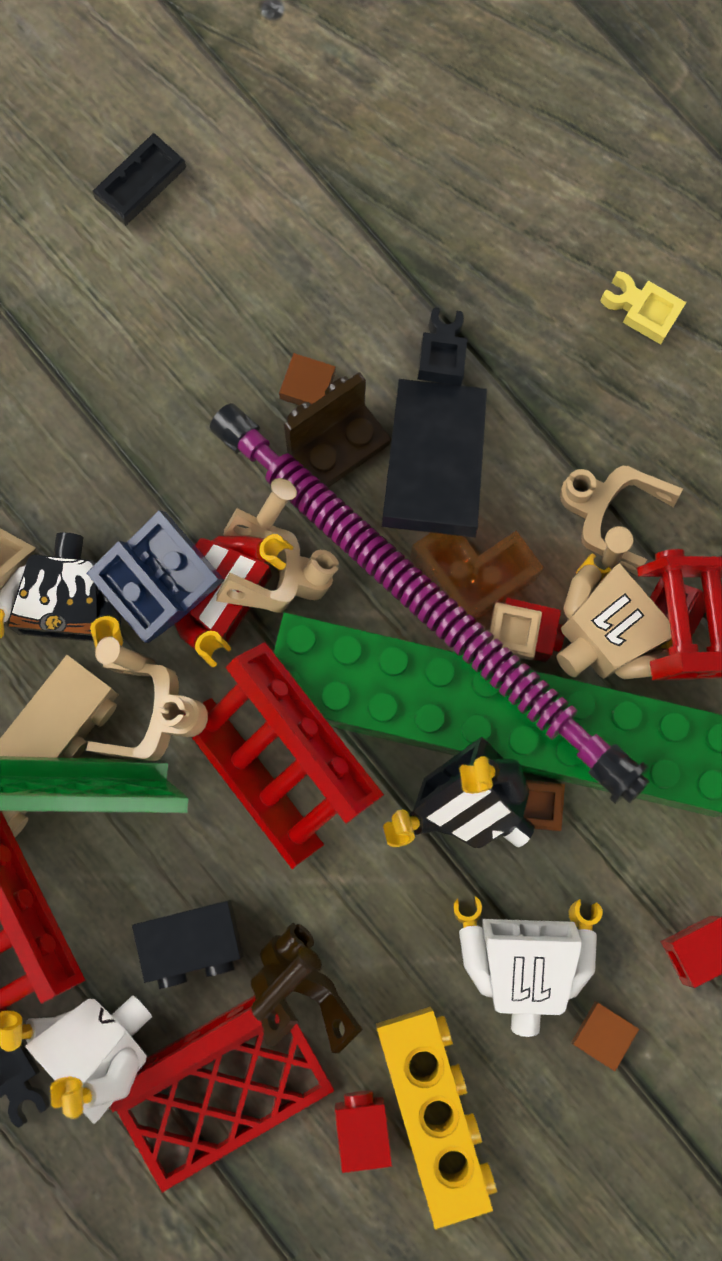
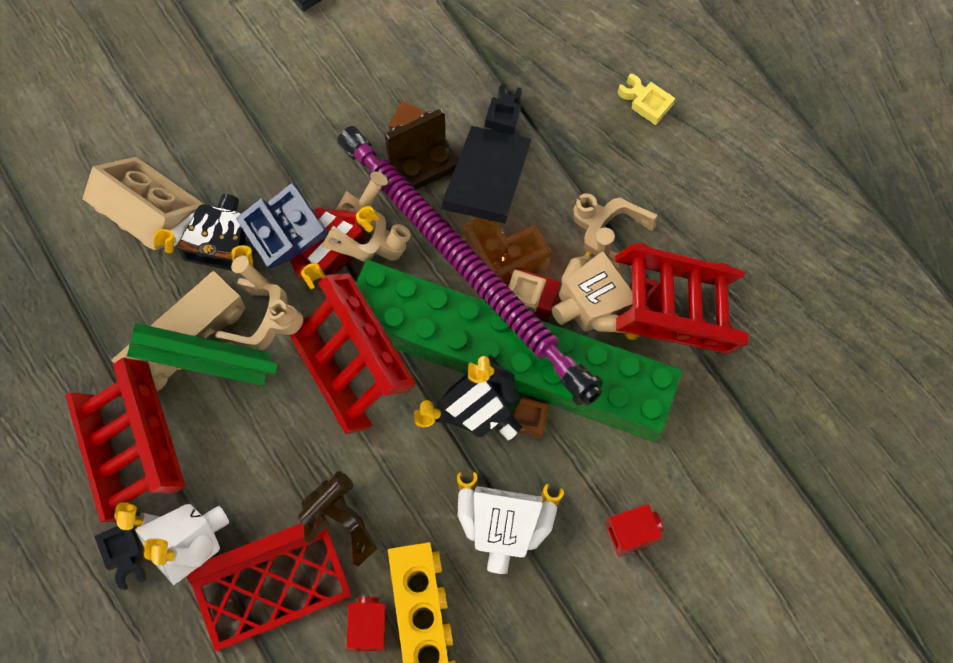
camera: 10 degrees right, 10 degrees down
black brick [132,900,244,989] -> none
dark orange tile [571,1001,639,1071] -> none

